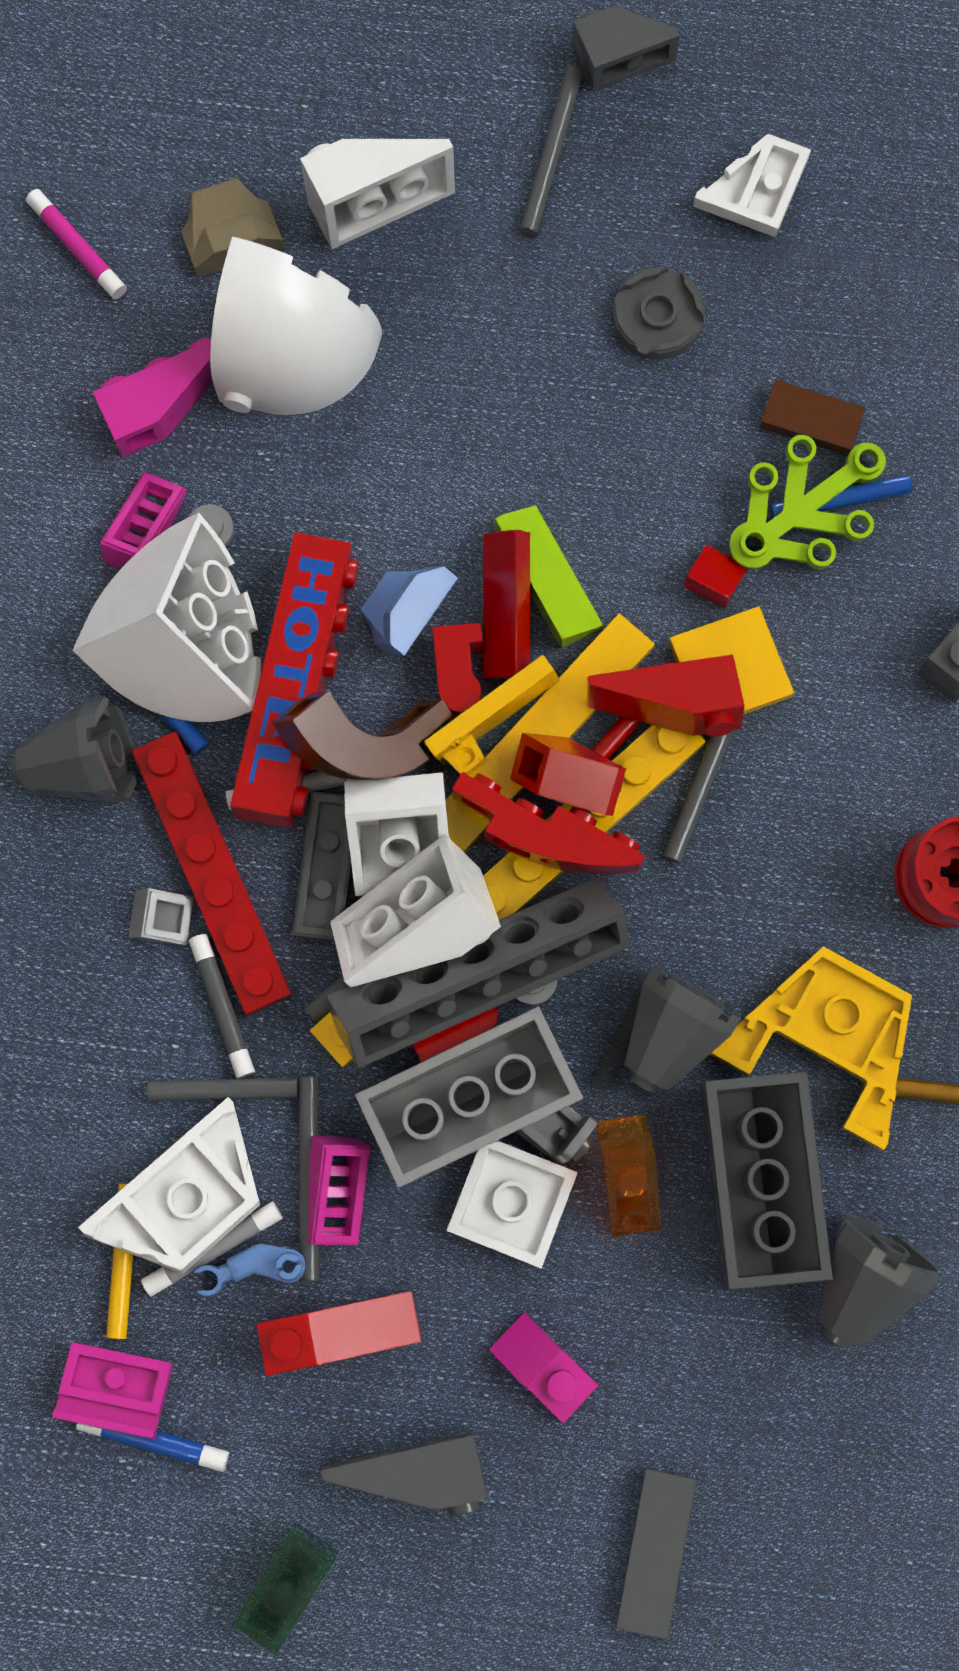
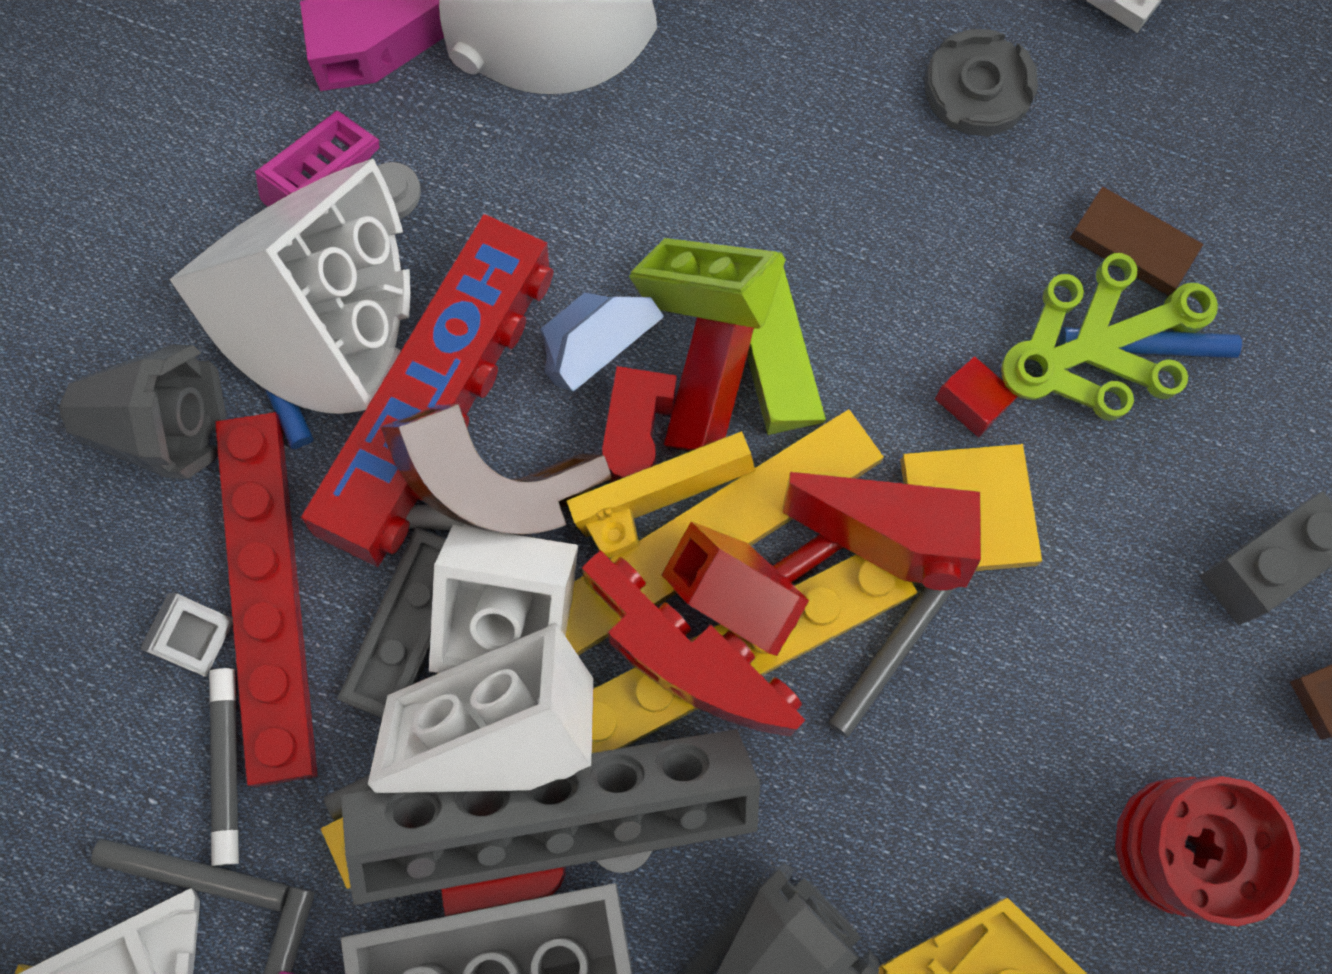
camera: 10 degrees right, 5 degrees down
none -> lime slope [629,238,786,329]

